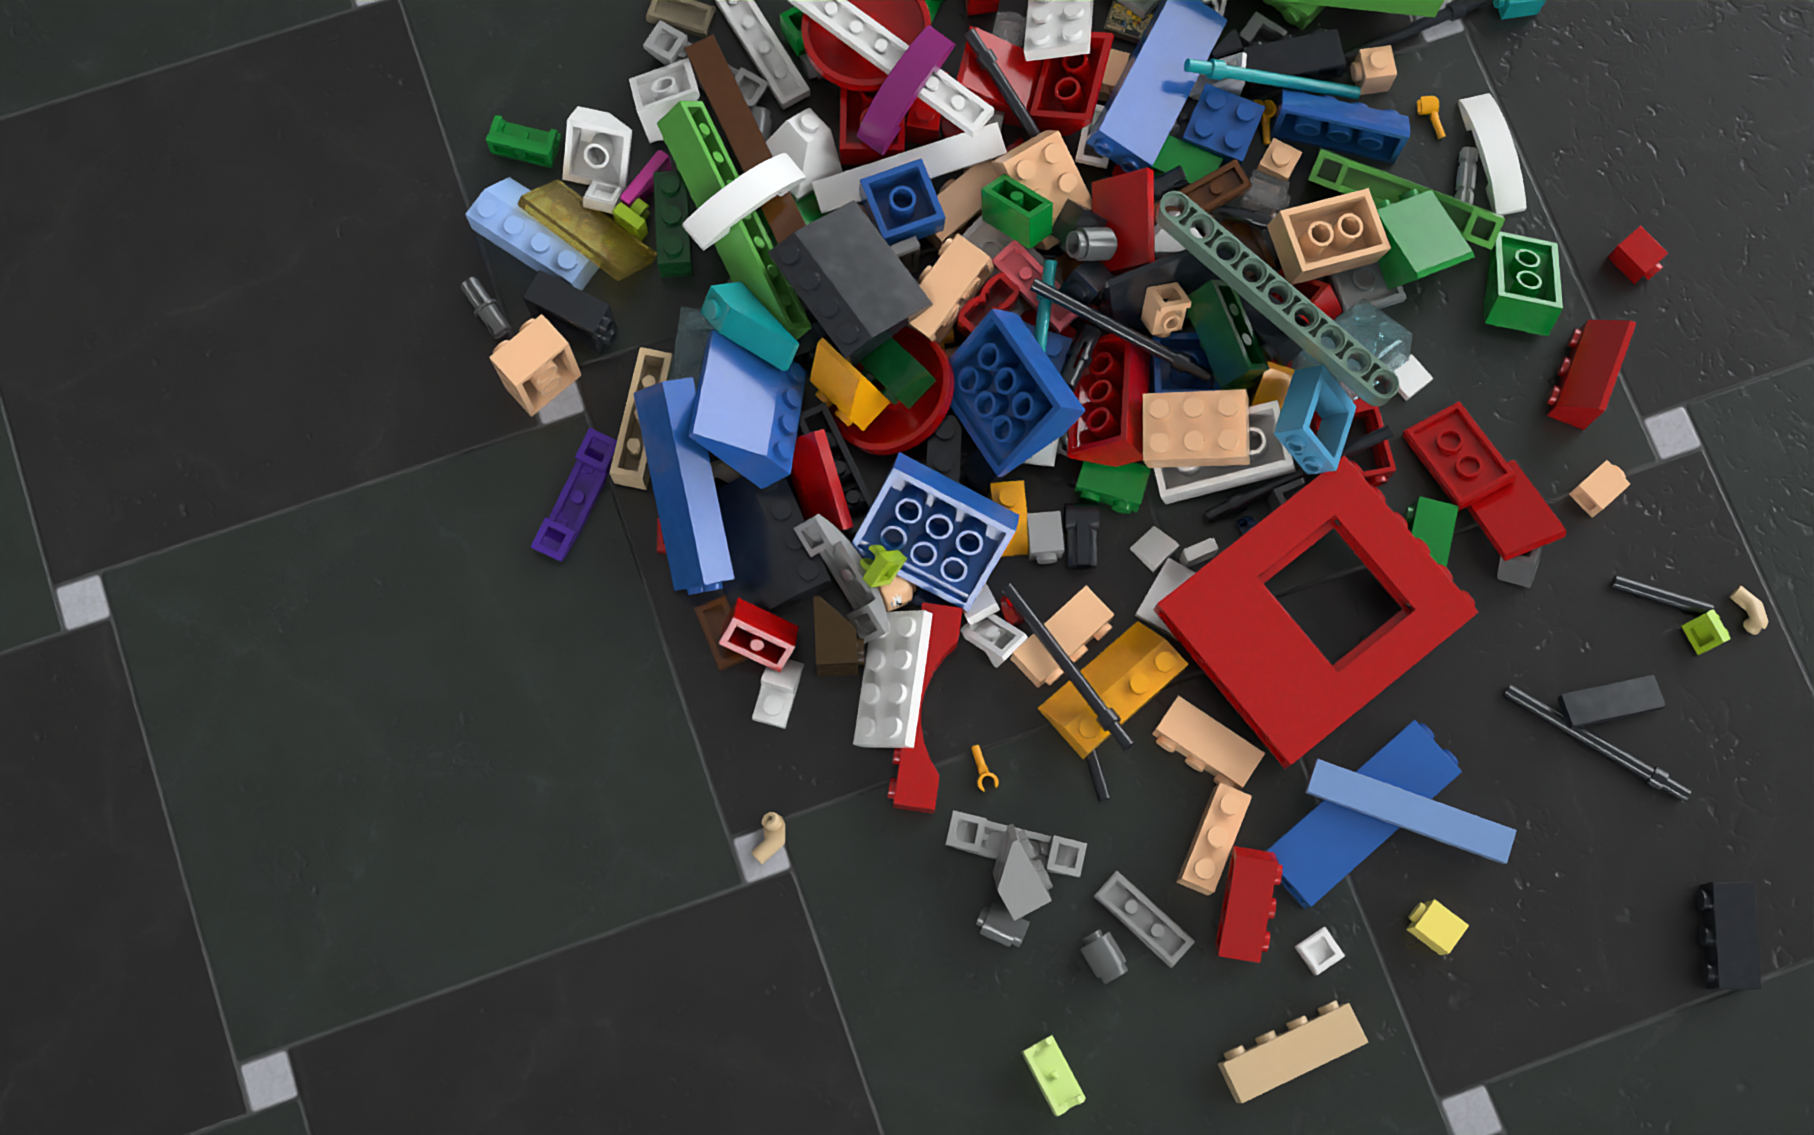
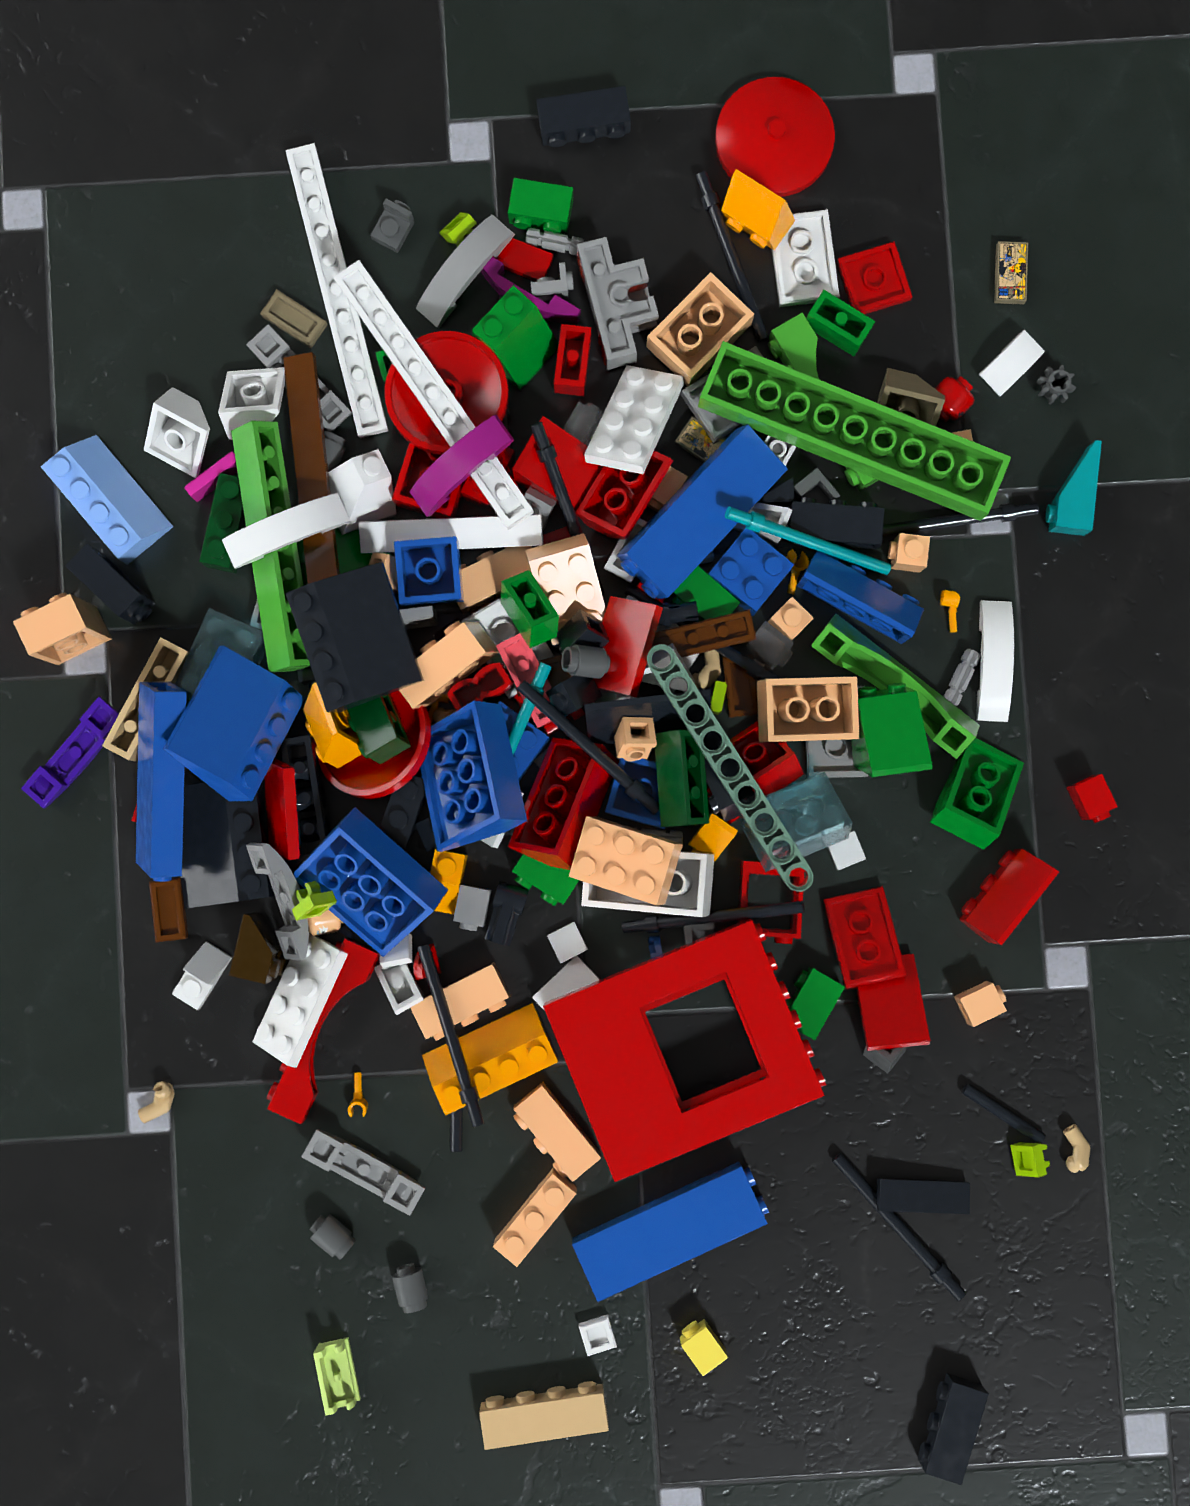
camera: 20 degrees right, 10 degrees up
dark grey axle [461,277,512,339] -> none
green hinge [486,115,562,169] -> none
clear yellow tile [517,179,657,281] -> none
white tile [583,180,623,214] -> none
lime tile [612,198,650,242] -> none
teal slope [700,281,800,371] -> none
red brick [719,598,799,672] -> none
light grey slope [993,823,1053,921] -> none
black pin [1060,324,1102,392] -> none
light grey tile [1093,871,1195,968] -> none
white tile [1179,538,1219,568] -> none
red brick [1215,846,1283,963] -> none
dark azure window [1273,365,1356,475] -> none
medium blue tile [1305,759,1517,864] -> none

